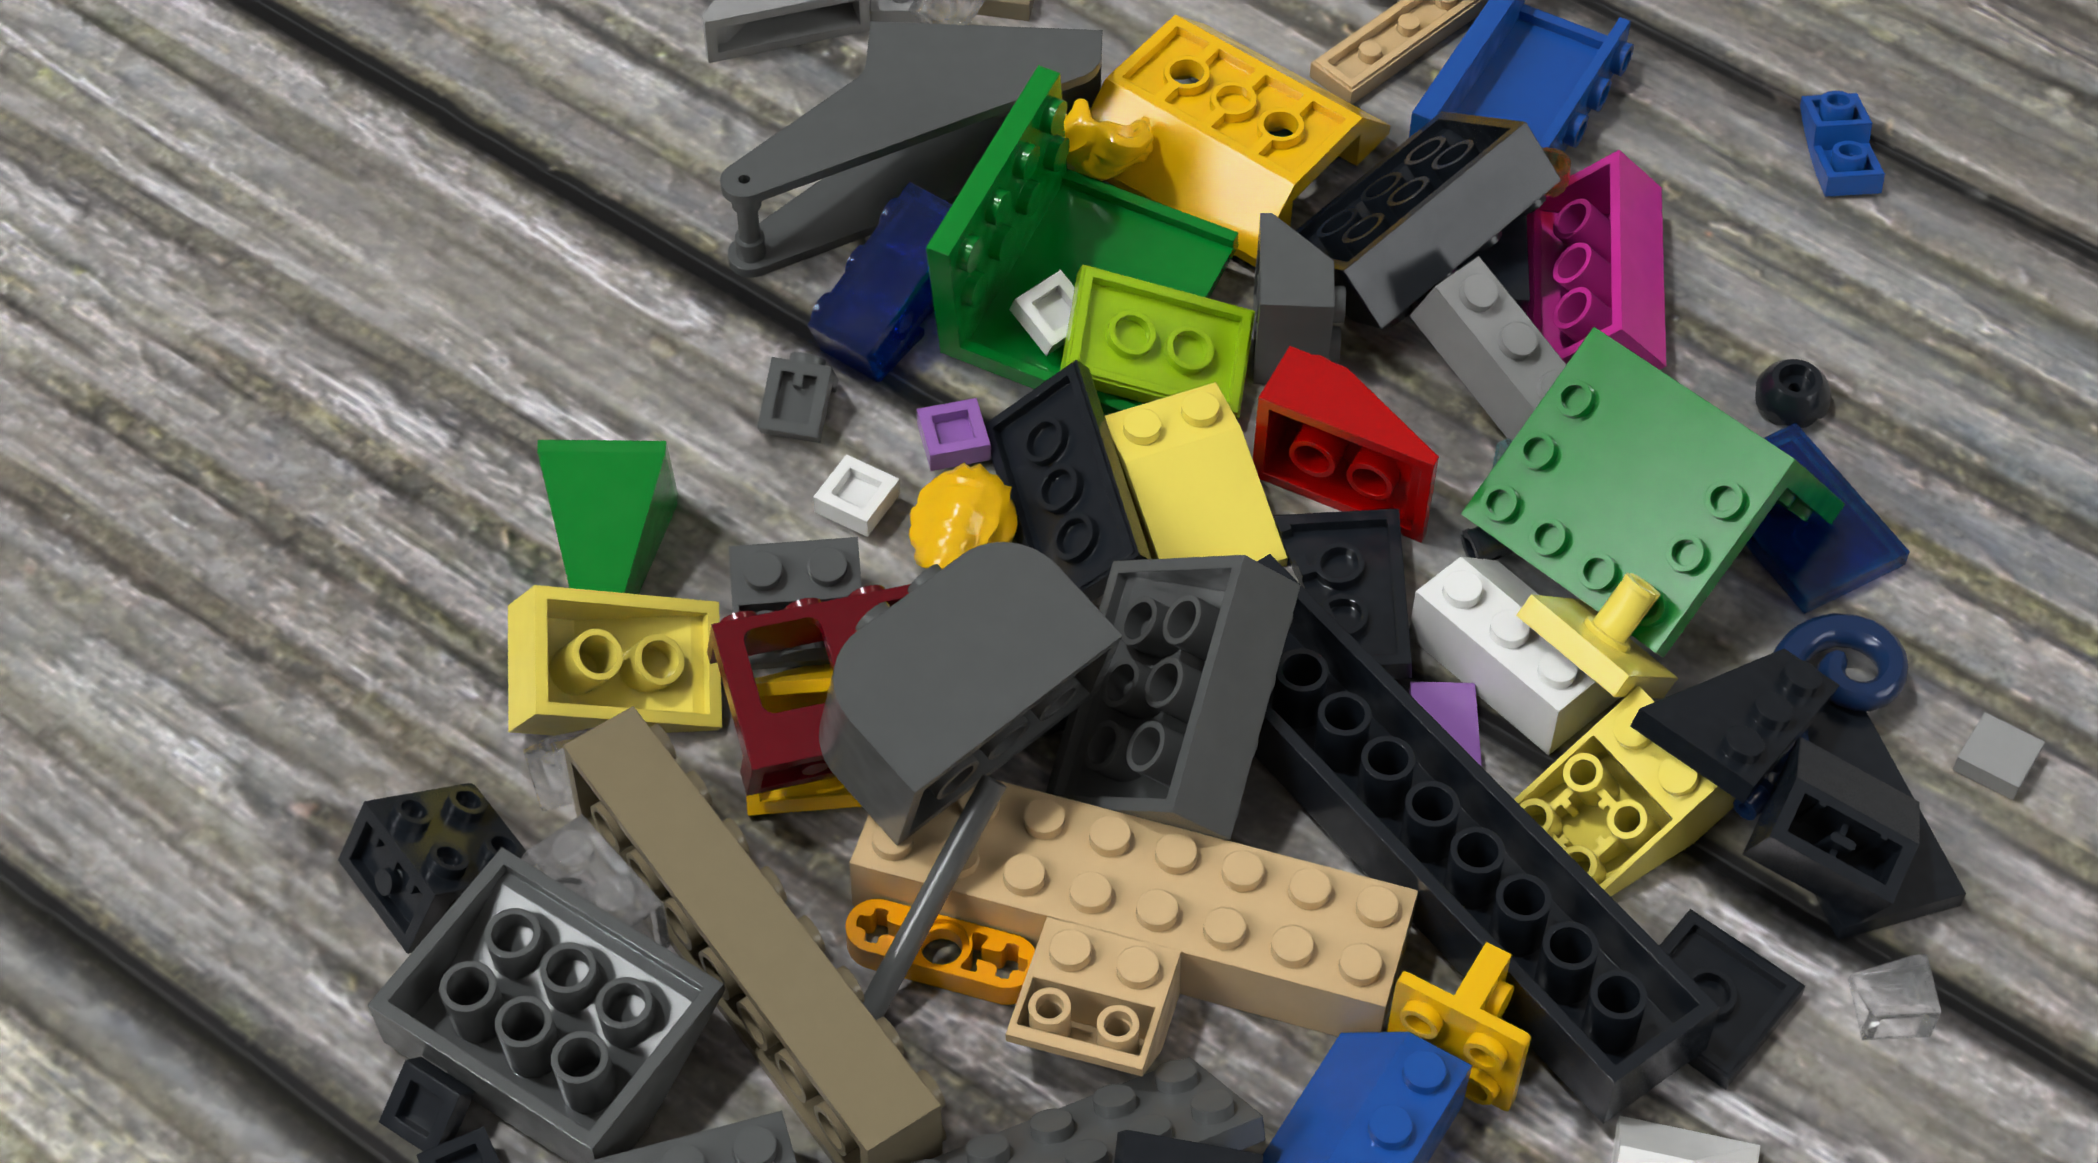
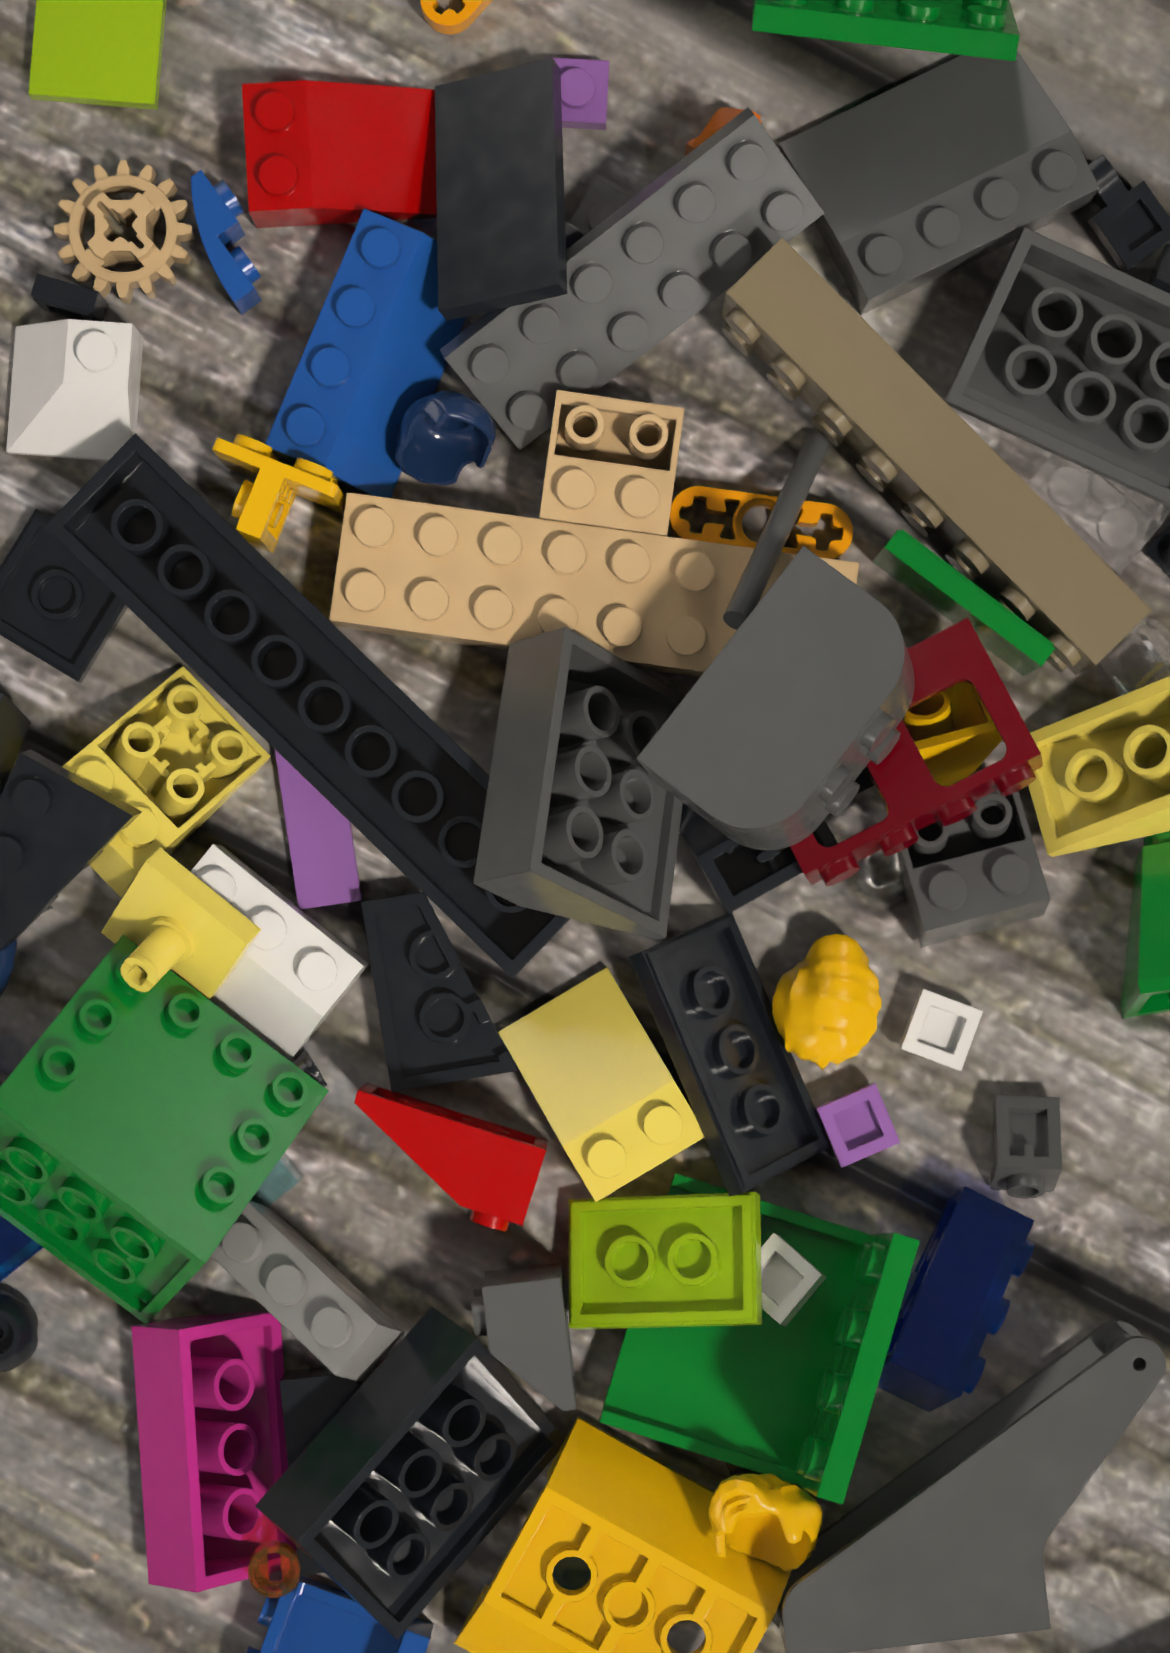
camera: 170 degrees right, 35 degrees up
none -> dark blue hair [395,391,496,486]
none -> green tile [872,529,1055,676]

